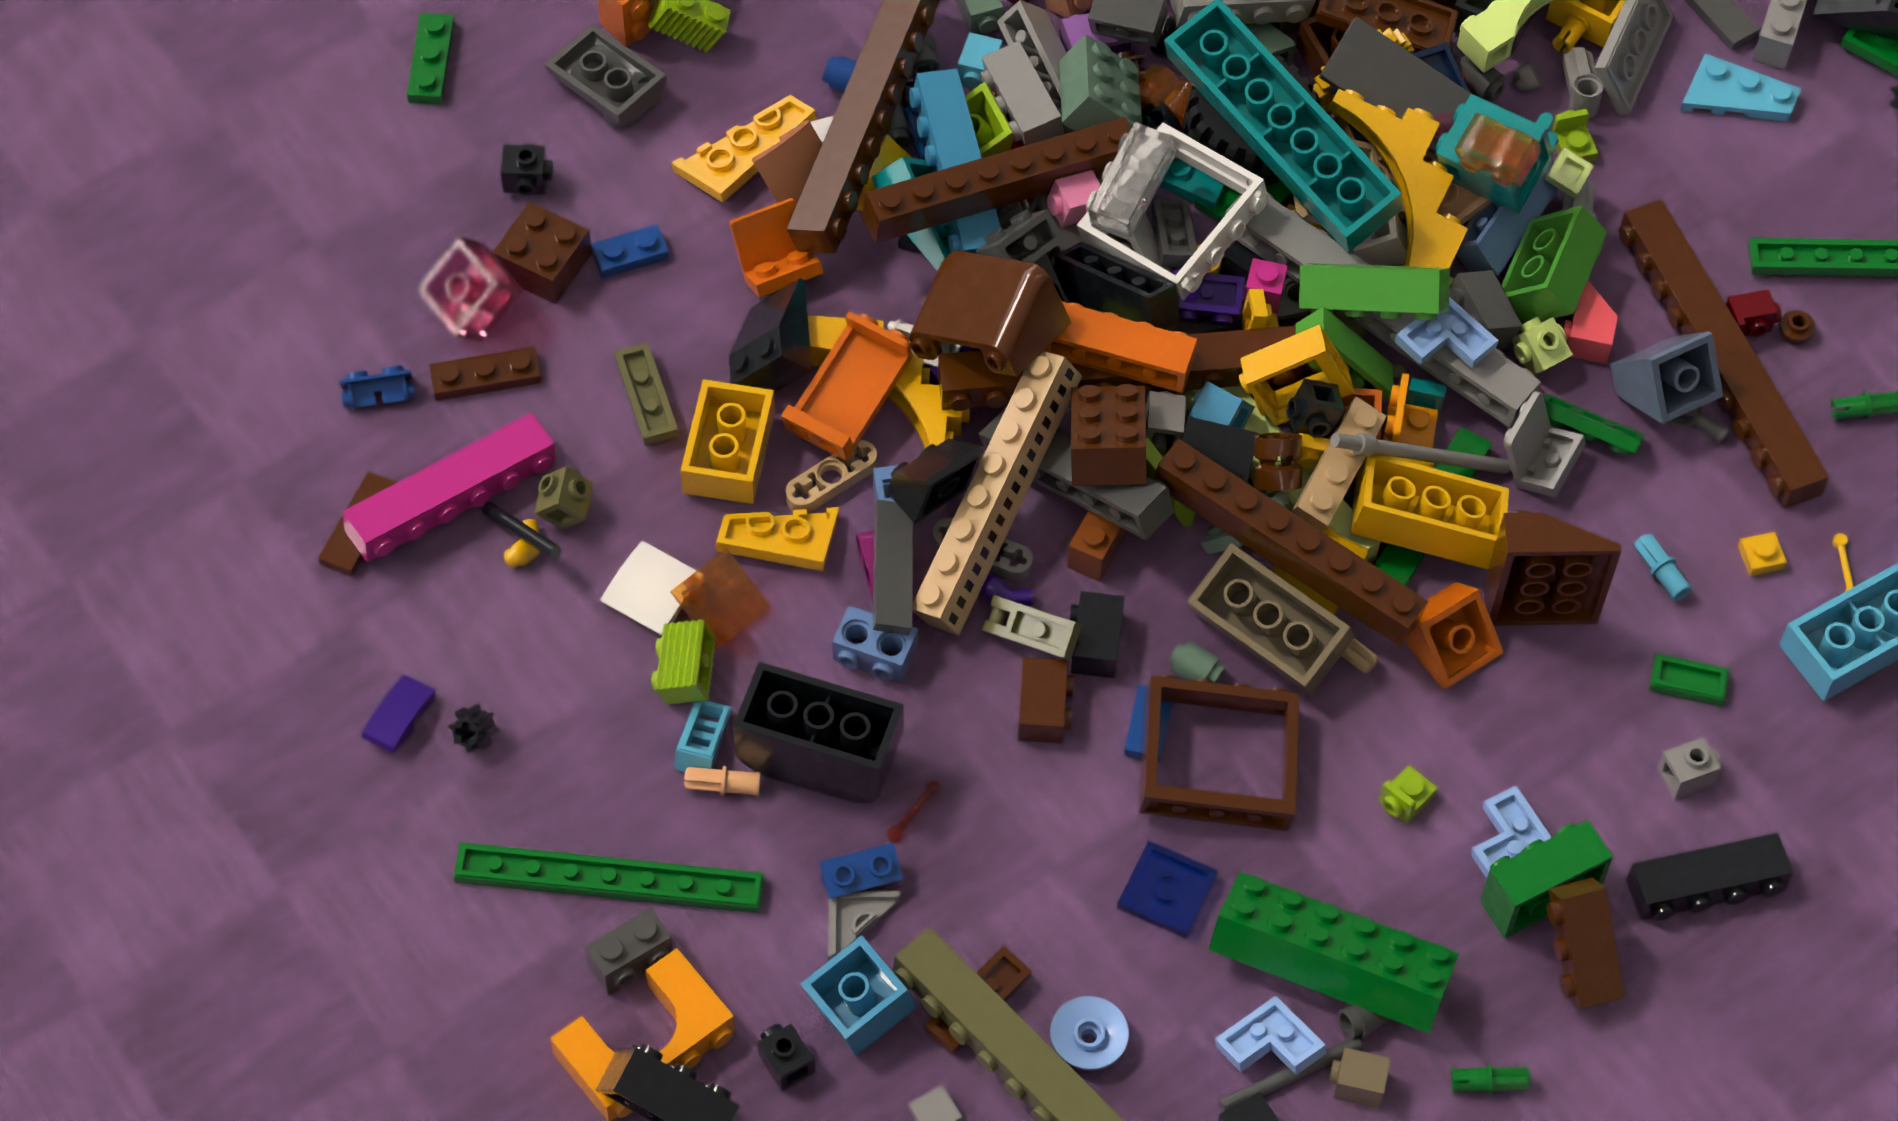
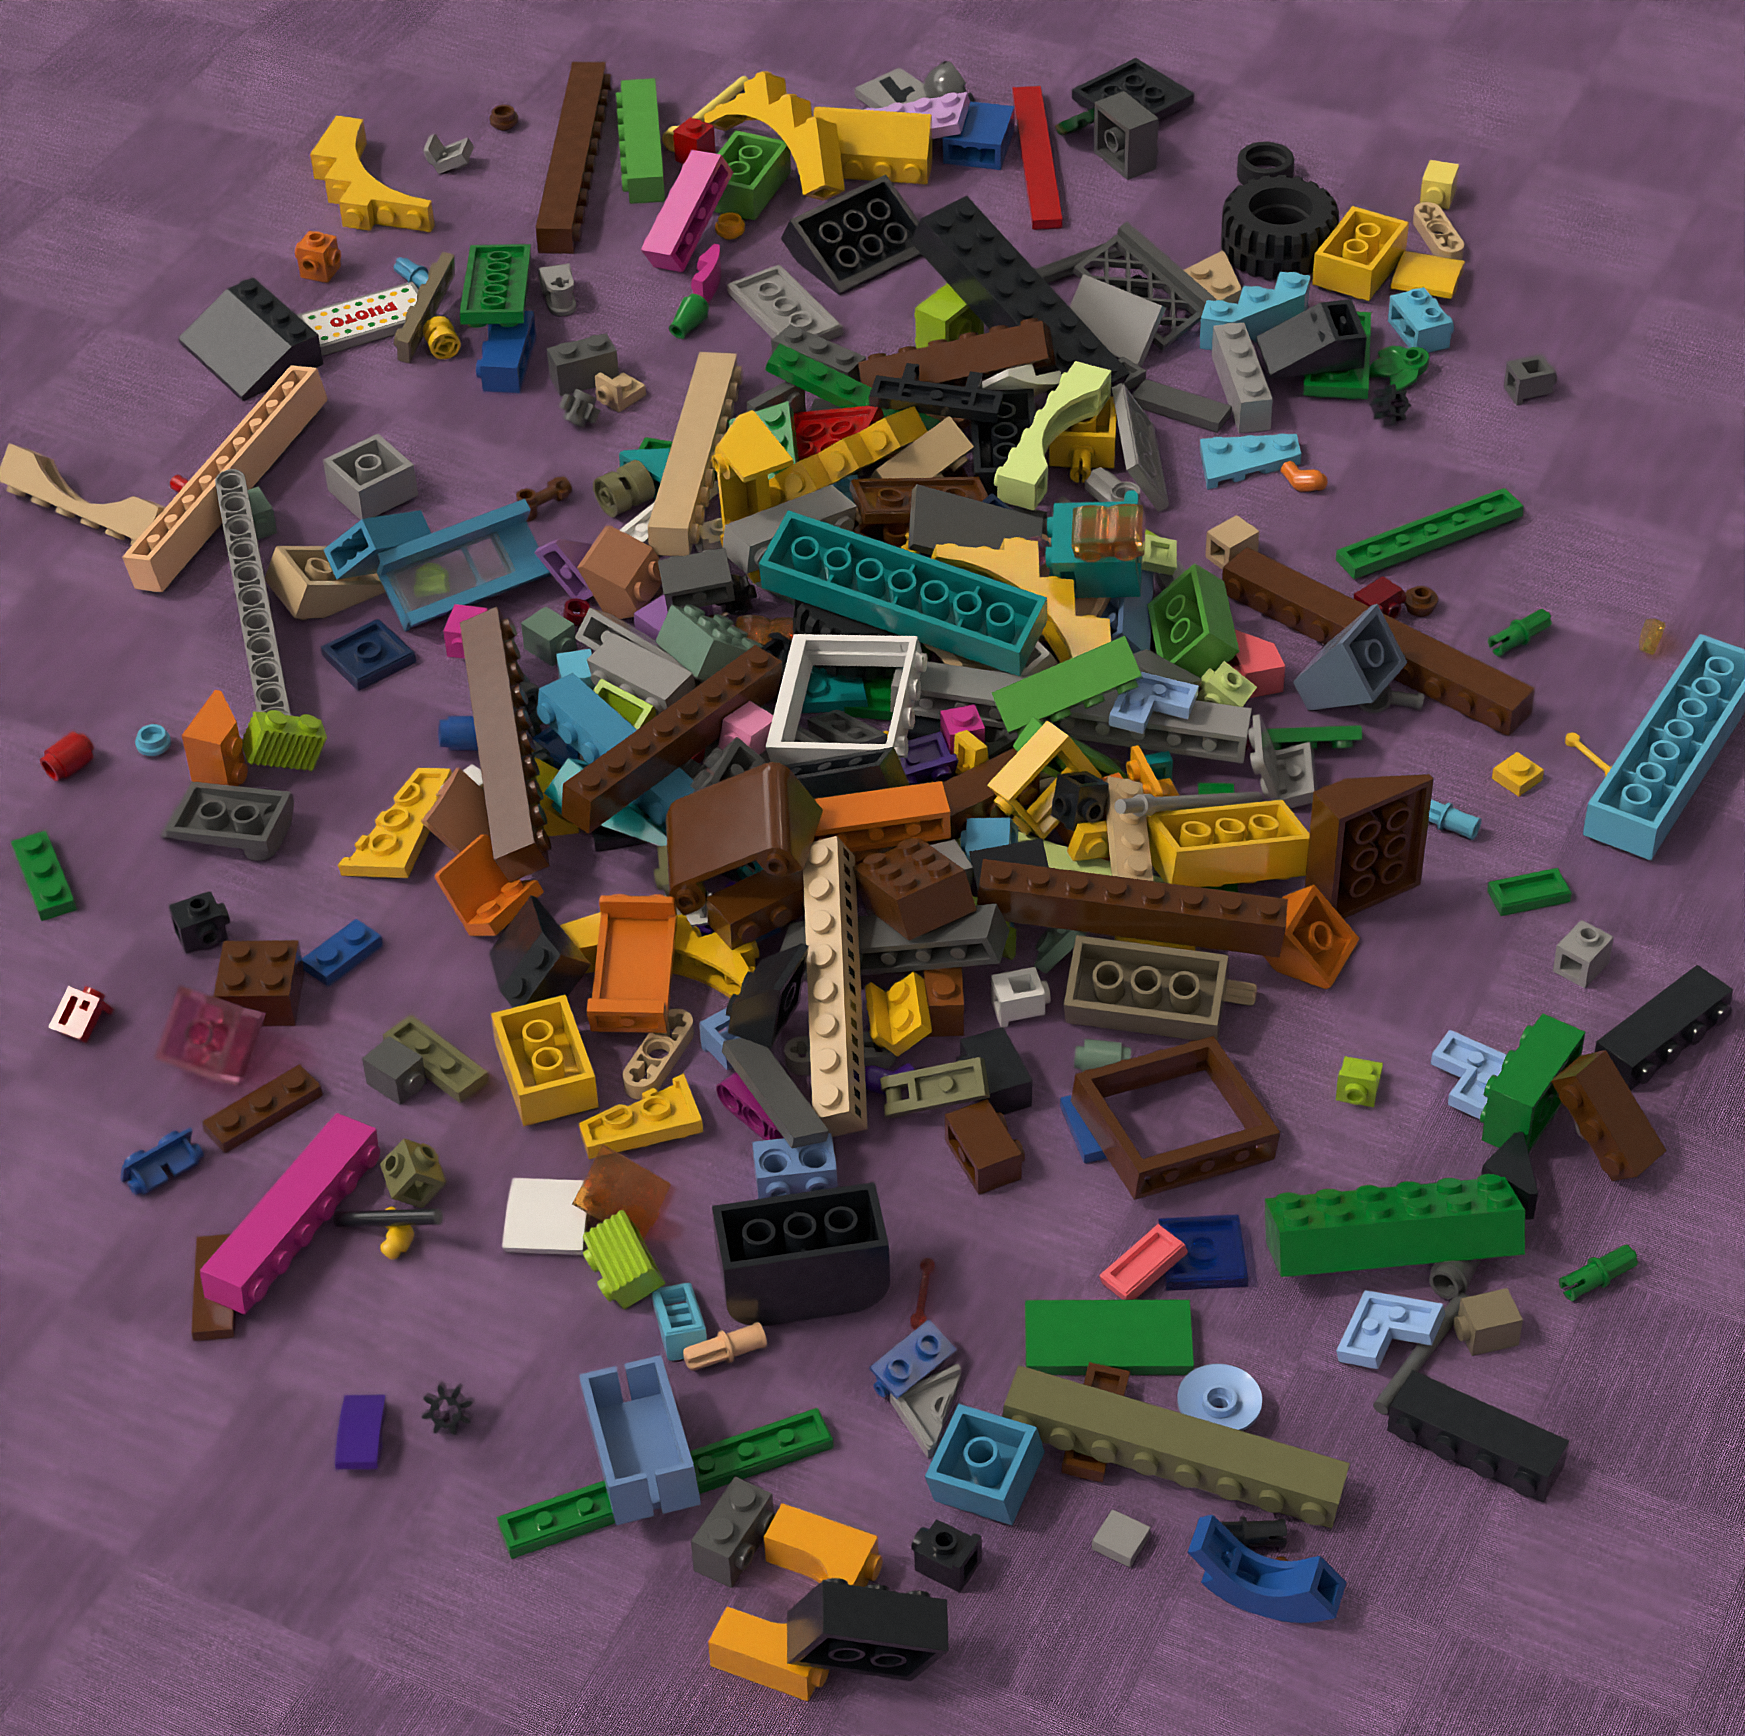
camera: 25 degrees left, 15 degrees down
clear brick [1086,122,1176,241] -> none
reddish brown wheel [1254,432,1302,491] -> none
none -> bracket [49,986,114,1044]
none -> dark grey brick [362,1036,427,1105]
none -> medium blue piece [579,1355,701,1525]
none -> yellow bracket [865,971,932,1057]
none -> white brick [991,967,1051,1027]
none -> green tile [1025,1300,1194,1375]
none -> coral tile [1099,1224,1188,1300]
none -> tan brick [1205,515,1260,570]
none -> orange arm [1281,461,1328,492]
none -> black slope [1481,1132,1538,1220]

